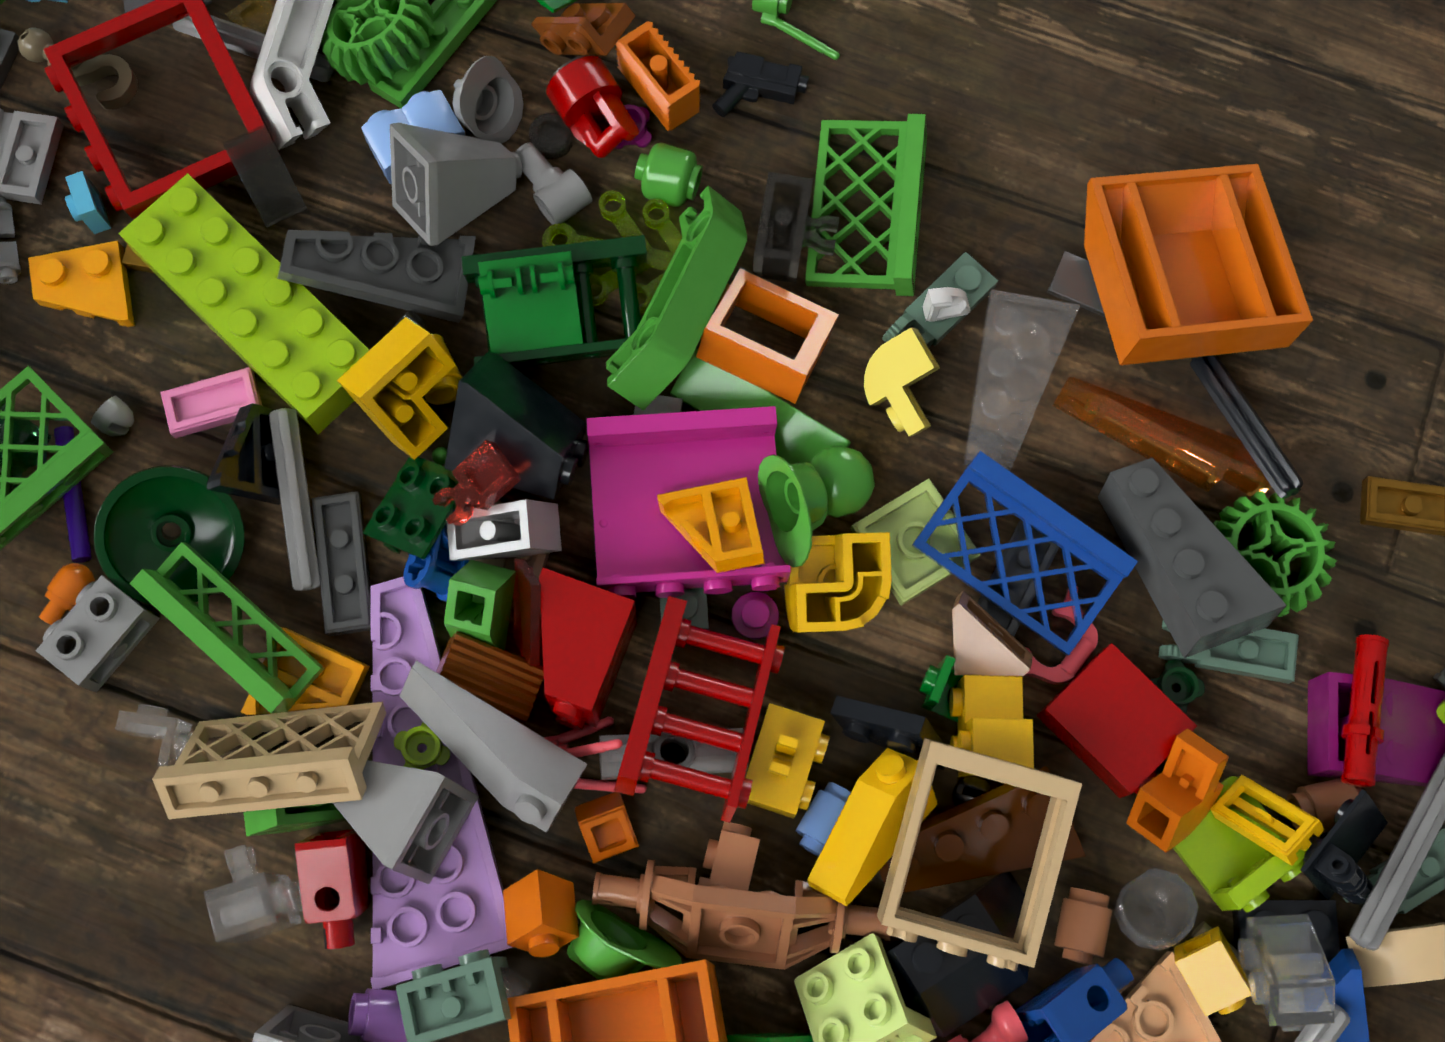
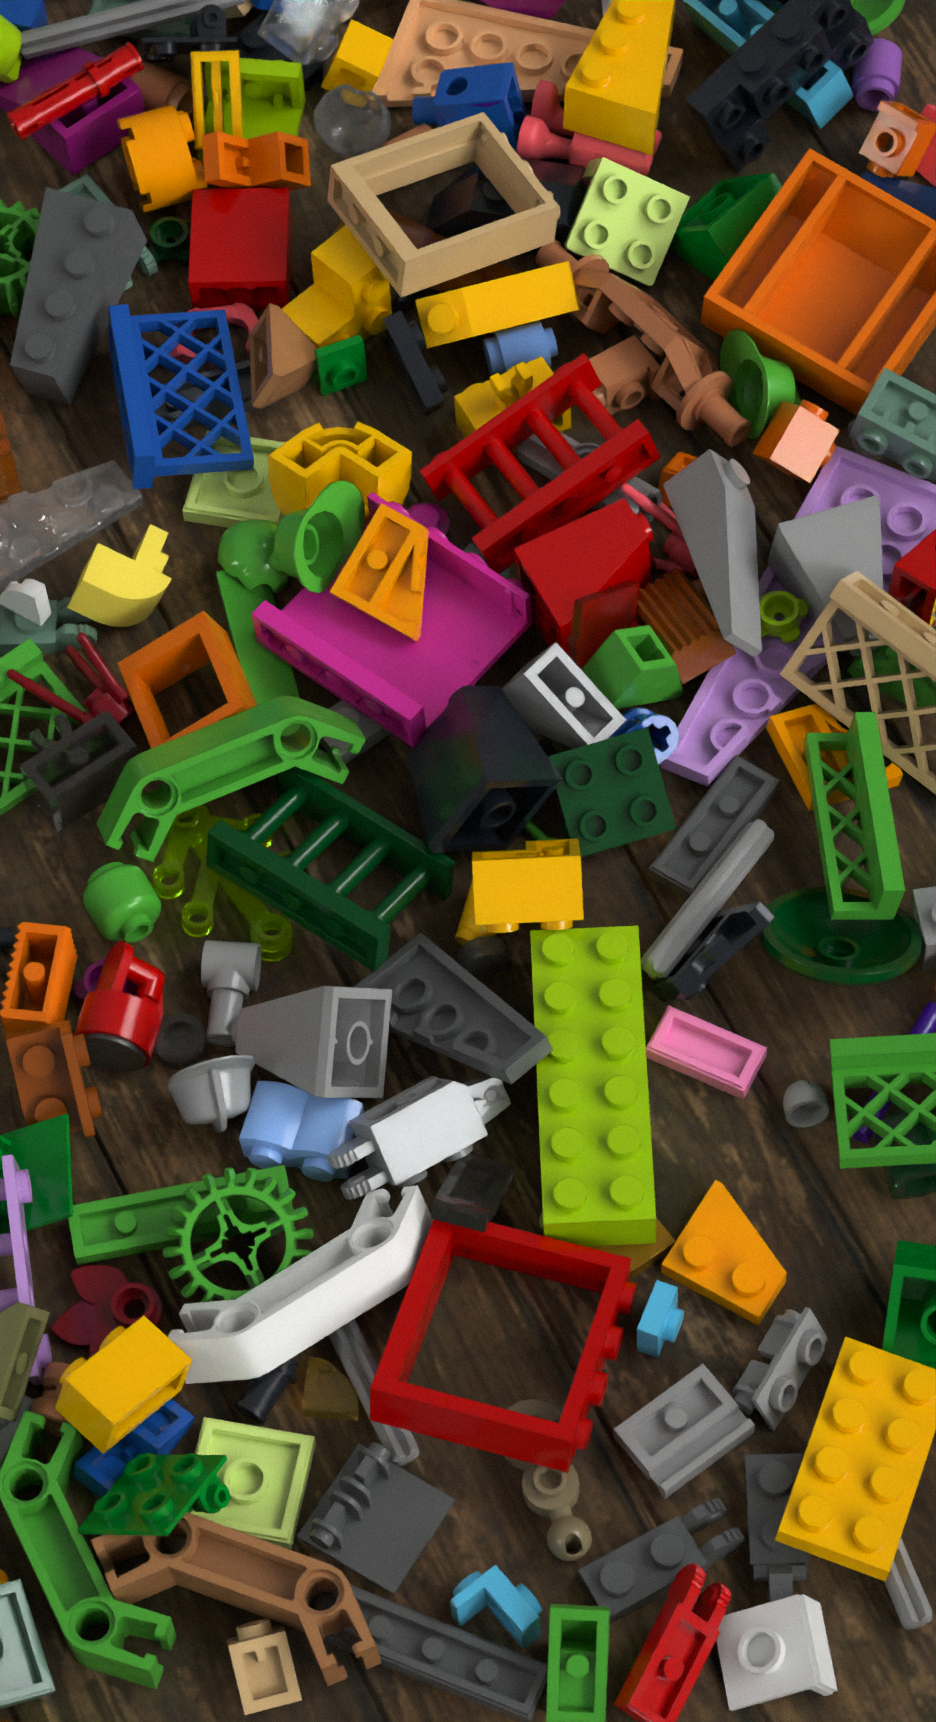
camera: 130 degrees left, 15 degrees down
clear red plate [432,440,521,526] -> none
green hinge [478,251,583,354] -> none
none -> dark red plant [6,632,137,738]
none -> light orange brick [117,104,208,213]
none -> hinge [327,1074,511,1200]

